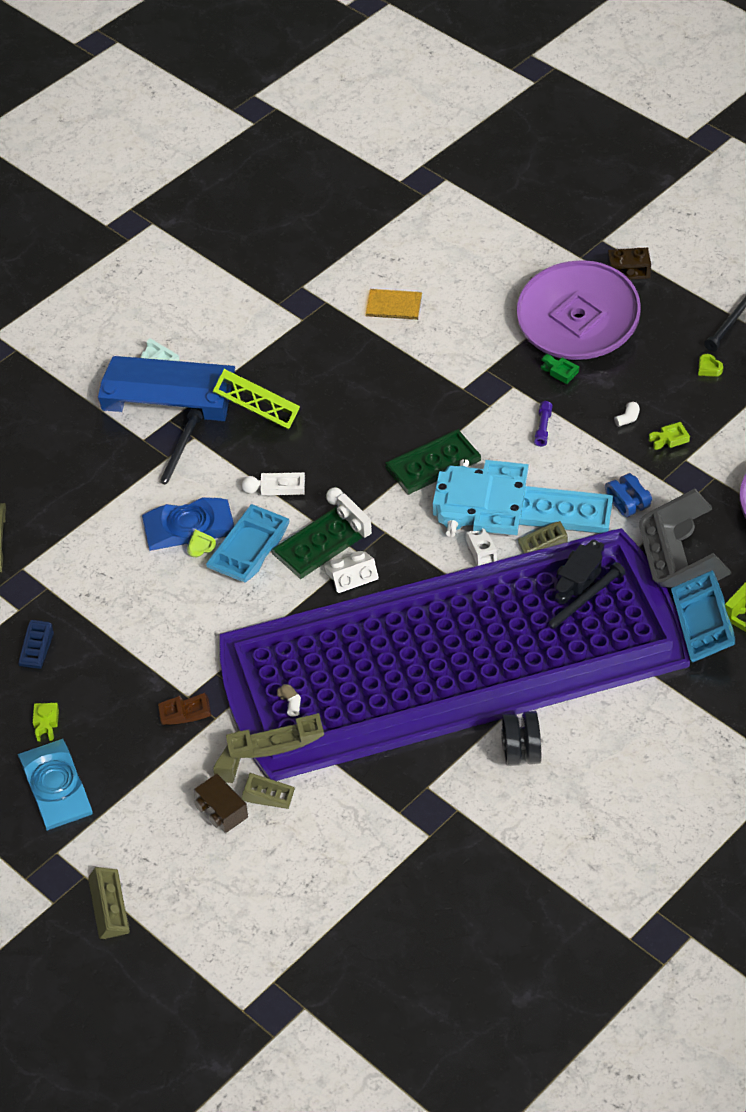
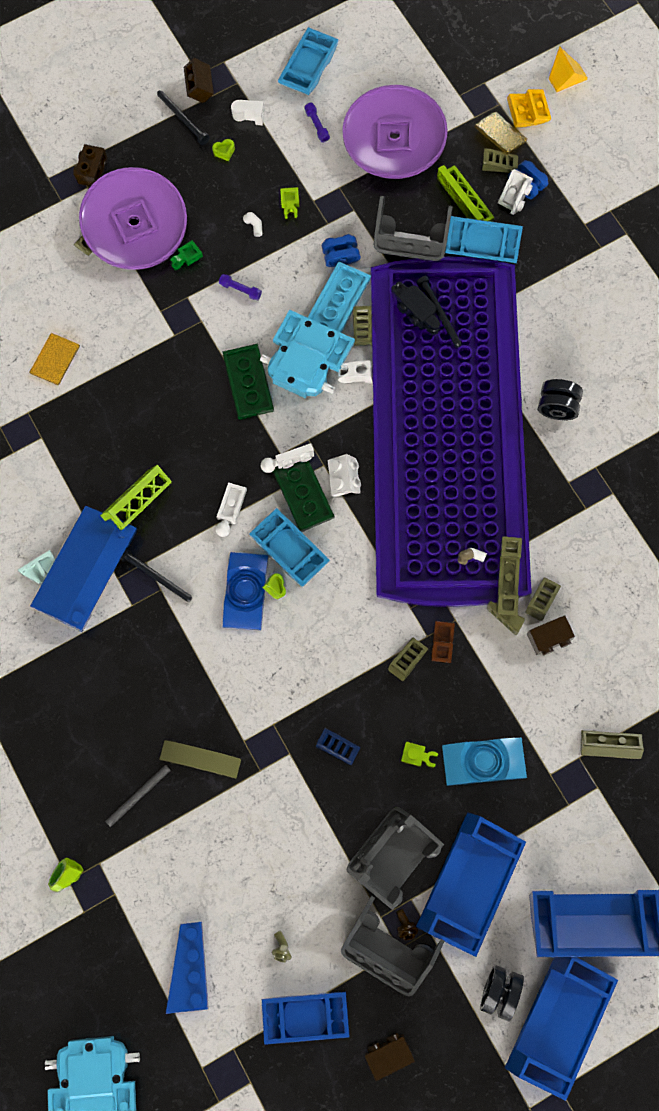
camera: 70 degrees left, 25 degrees up
none -> olive slope [388,637,428,681]

